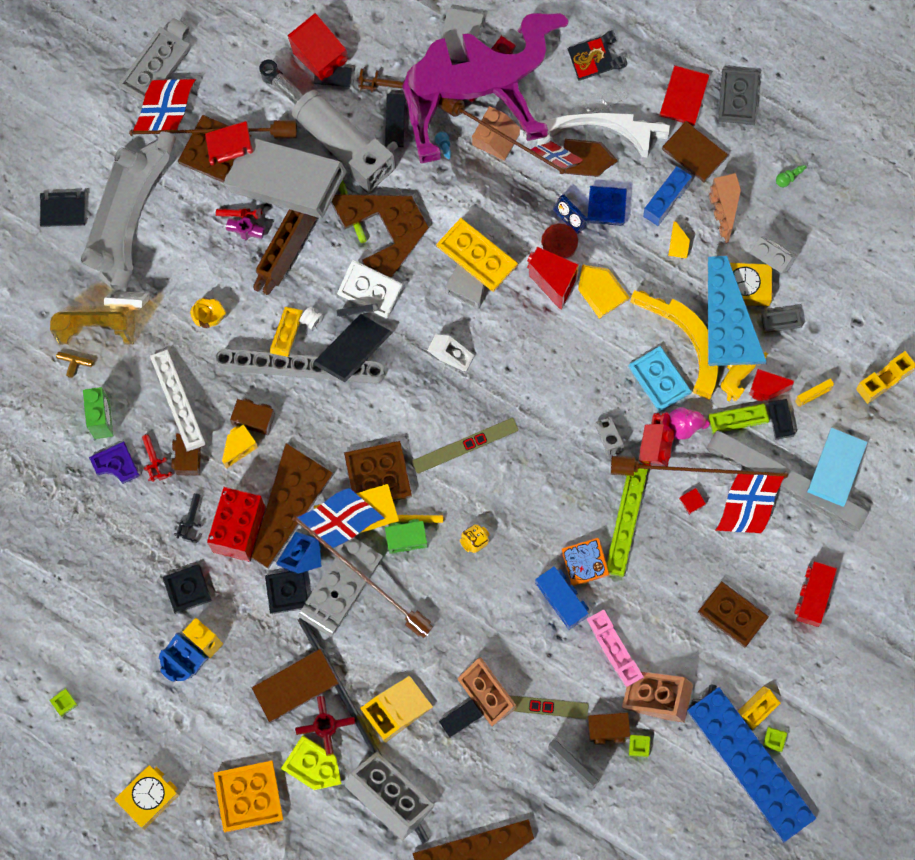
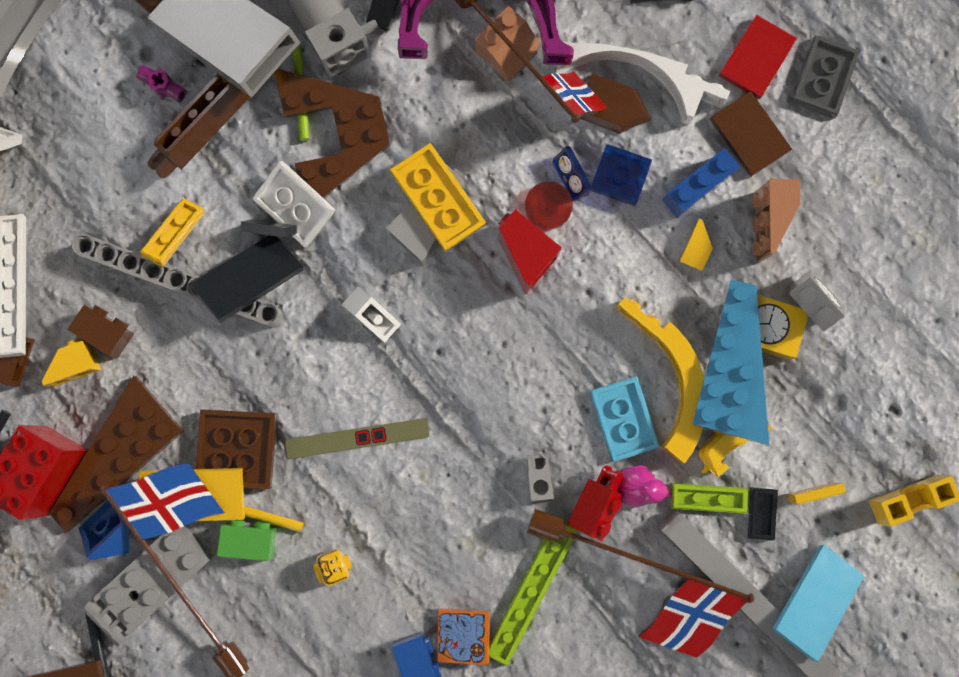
camera: 10 degrees right, 10 degrees up
yellow hair [190,297,226,328] -> none
red piece [216,208,263,219] -> none
black tile [265,571,308,614] -> none
white wheel [300,307,323,331] -> none
dark azure bar [435,132,451,159] -> none
yellow tile [578,264,630,319] -> none
red tile [679,488,706,515] -> none
red slope [749,369,794,401] -> none
dark grey tile [761,308,803,333] -> none
bright green bar [776,165,806,188] -> none

